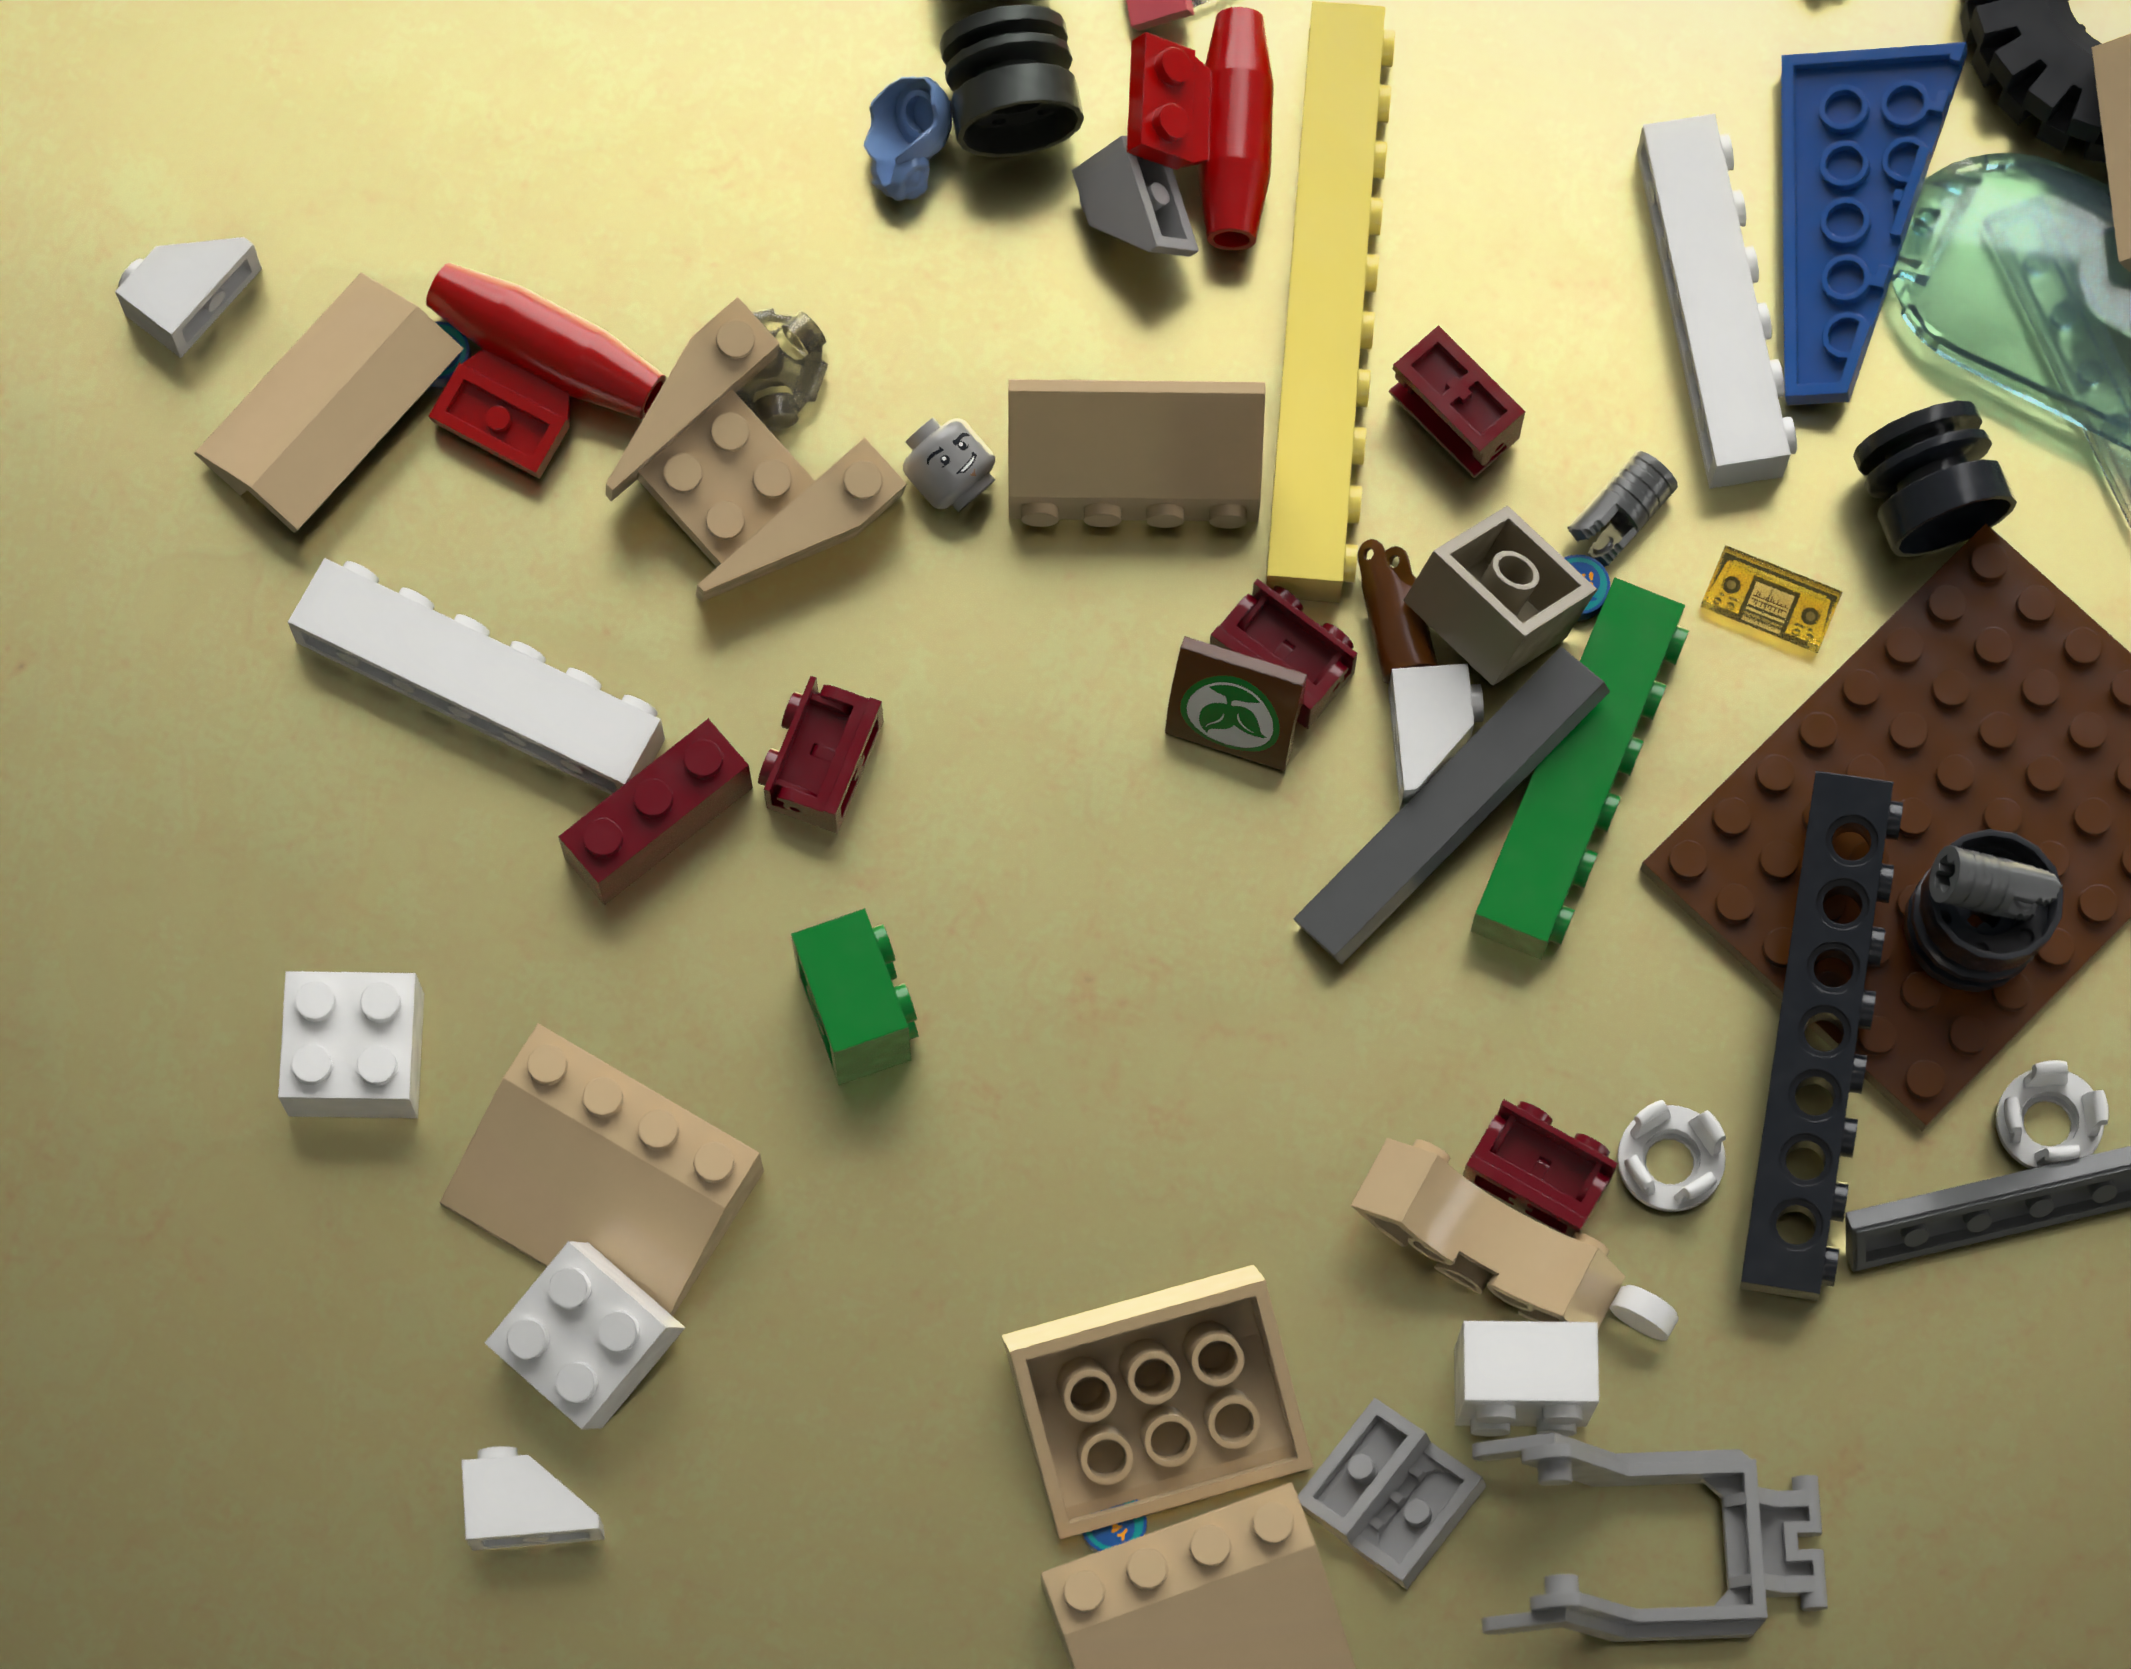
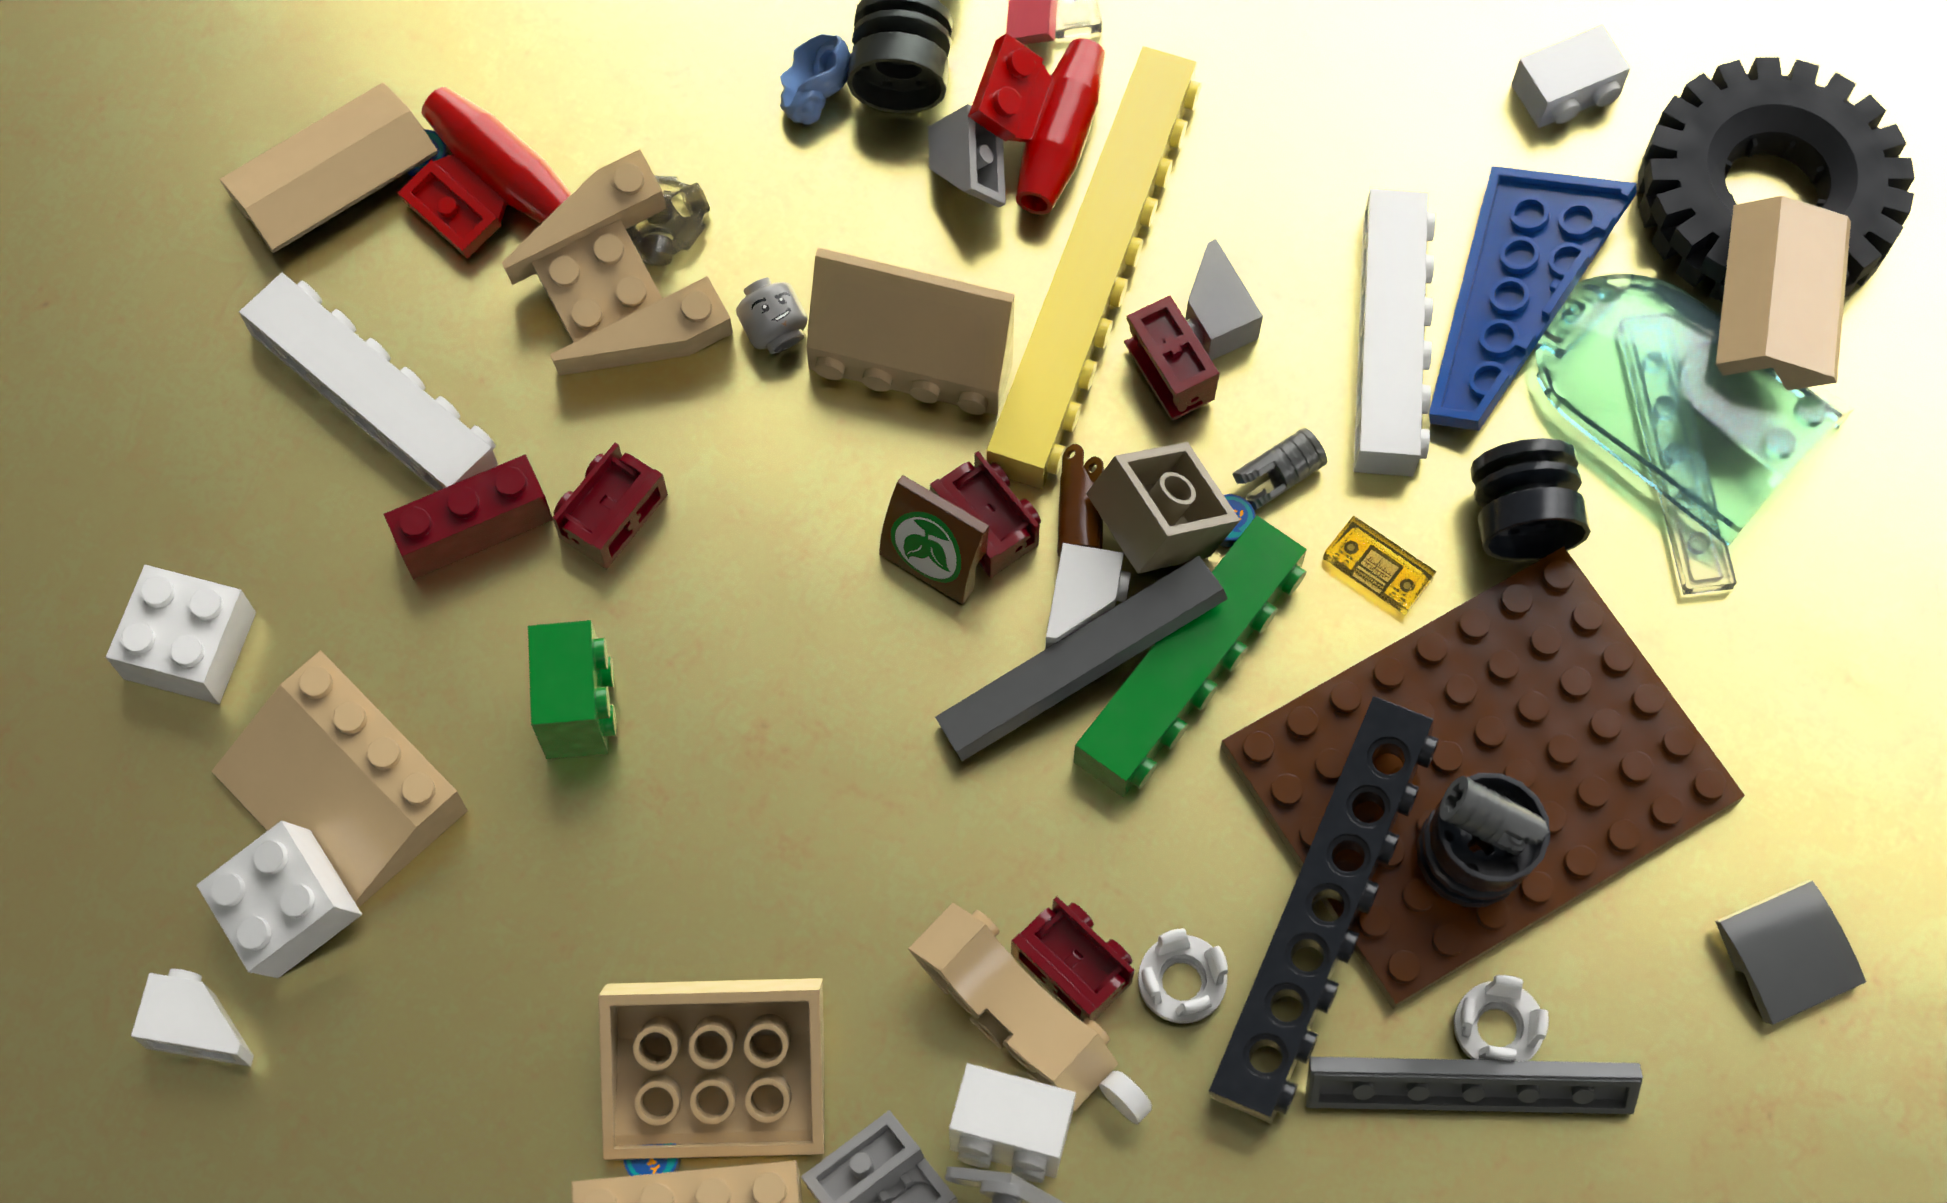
camera: 15 degrees right, 5 degrees down
white slope [115,237,262,358] -> none
none -> light grey slope [1185,239,1263,360]

